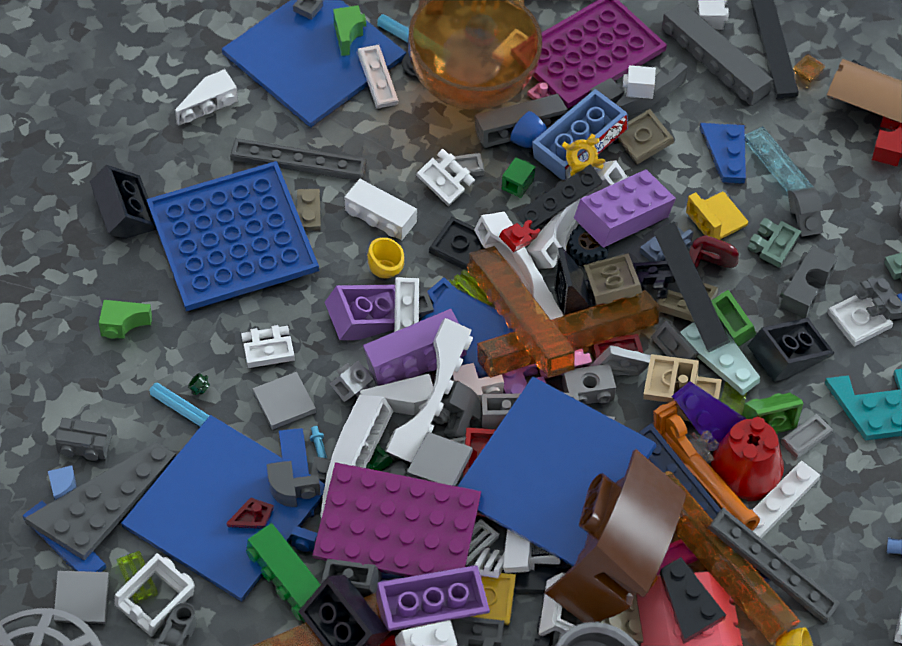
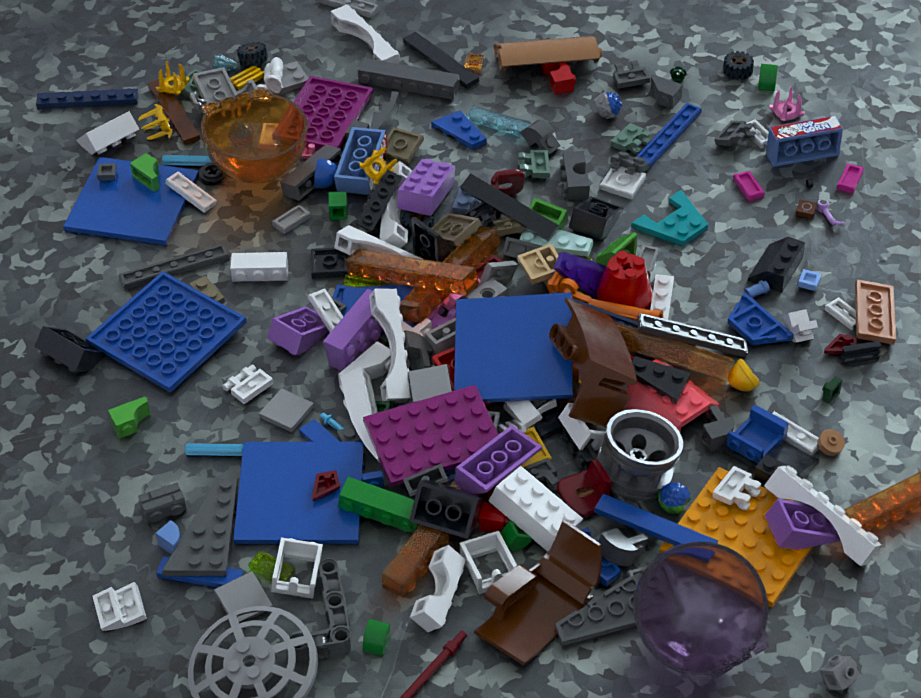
camera: 30 degrees left, 10 degrees down
white slope [175,69,238,126] -> none
dark green plate [188,373,210,395] -> none
dark grey brick [267,461,321,507] -> none
light grey brick [329,361,373,402] -> none
yellow hat [367,238,404,279] -> none
white plate [416,149,475,206] -> none
red plate [499,220,540,252] -> none
white brick [623,65,656,99] -> none
yellow bracket [686,192,748,240] -> none
clear tile [687,431,719,463] -> none
none -> blue wing [727,293,794,345]

